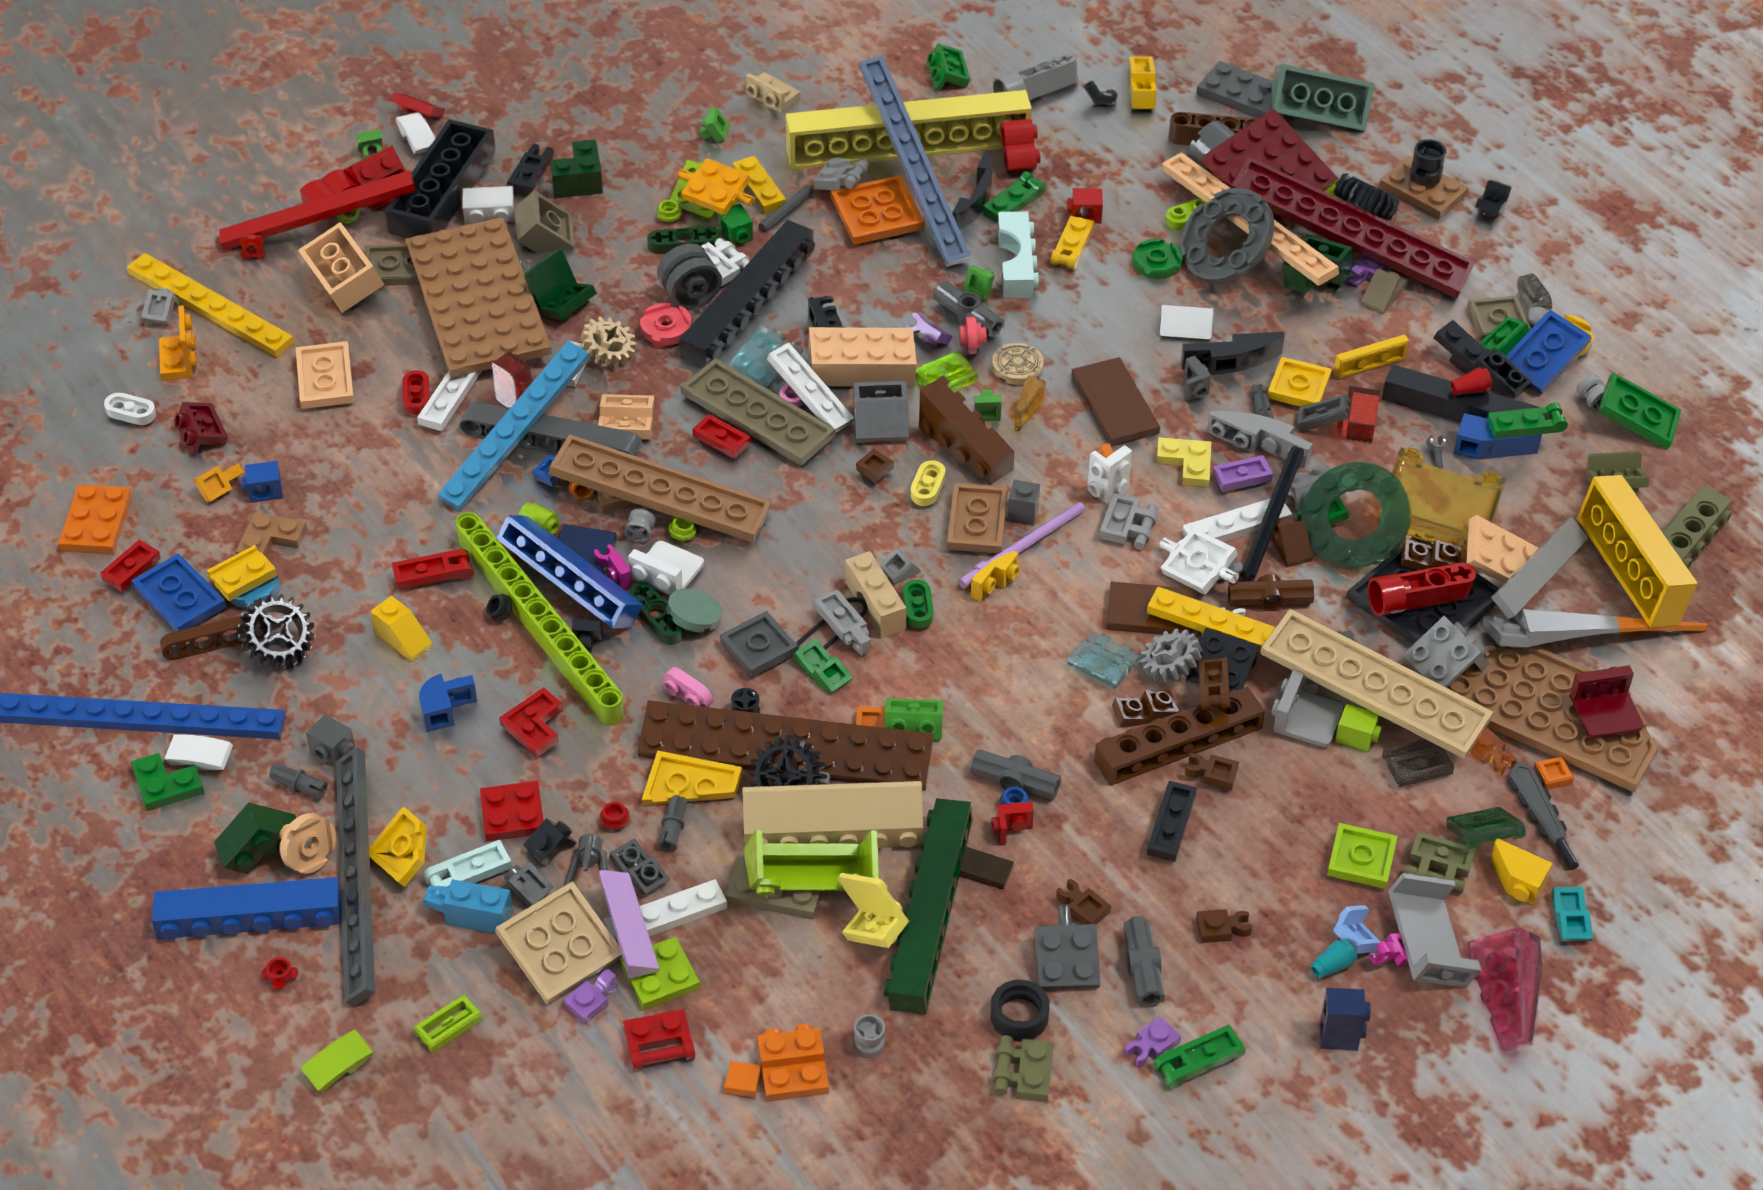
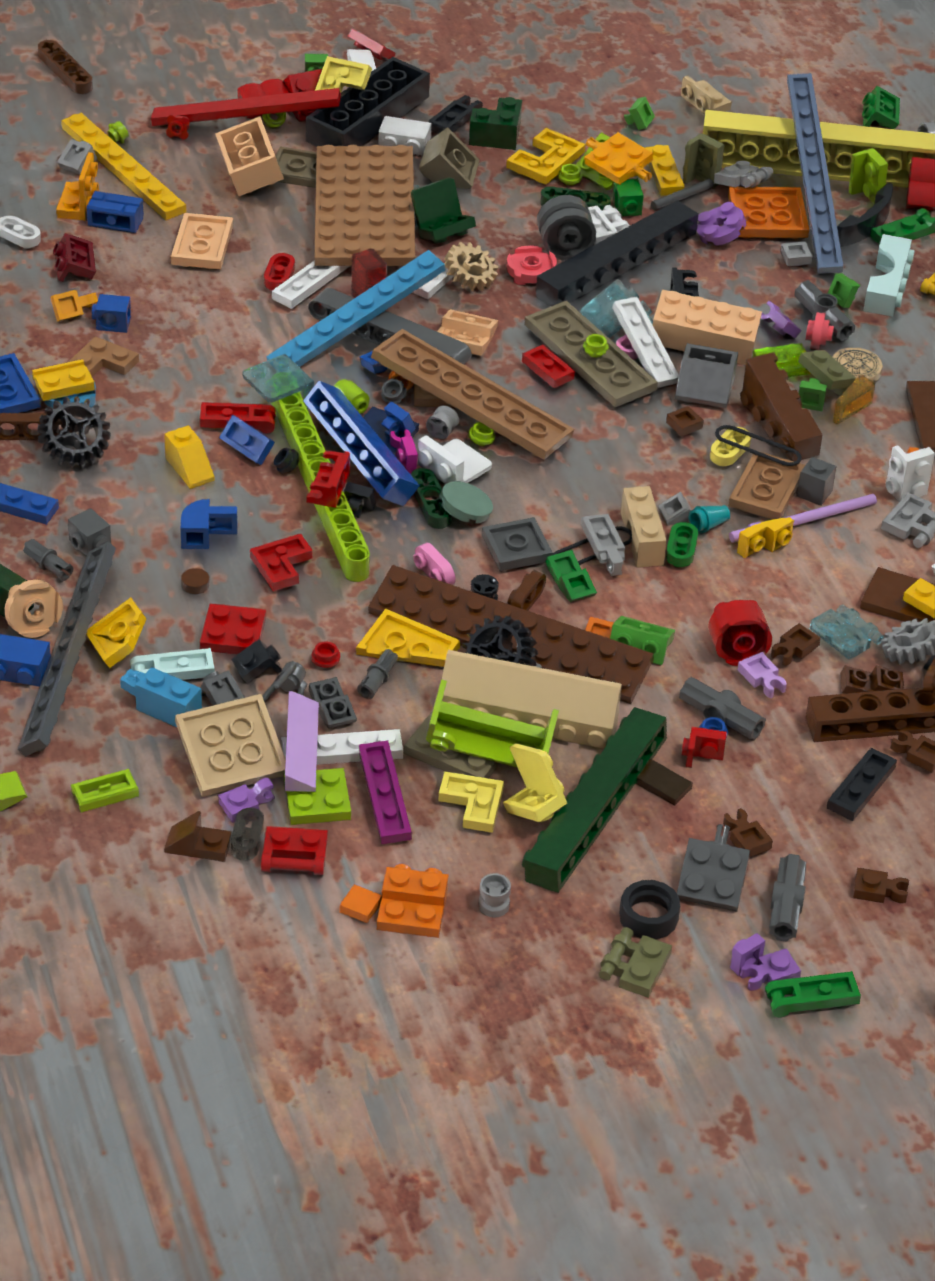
camera: 15 degrees right, 5 degrees down
none -> reddish brown beam [38,40,93,94]
none -> blue brick [87,191,144,233]
none -> lime plate [107,121,129,144]
none -> reddish brown slope [164,811,232,862]
none -> reddish brown tile [181,568,210,594]
none -> blue plate [219,415,275,465]
none -> clear smoke beam [231,808,264,861]
none -> clear light blue bracket [243,354,314,409]
none -> red hinge [306,451,350,508]
none -> light yellow plate [315,56,372,92]
none -> magenta plate [359,740,412,844]
none -> dark grey plate [381,379,407,404]
none -> blue tile [382,401,416,436]
none -> light yellow plate [438,771,504,833]
none -> yellow plate [506,128,586,185]
none -> reddish brown plate [508,570,546,611]
none -> lime plate [583,334,609,358]
none -> olive bracket [683,133,724,188]
none -> teal cone [688,505,730,533]
none -> medium lavender plate [697,202,746,245]
none -> red brick [708,600,772,666]
none -> black piece [715,425,802,466]
none -> medium lavender plate [730,933,765,976]
none -> lavender plate [738,652,787,698]
none -> reddish brown plate [771,623,821,666]
none -> light grey plate [780,241,812,266]
none -> olive bracket [798,350,856,399]
none -> lime bracket [849,148,888,203]

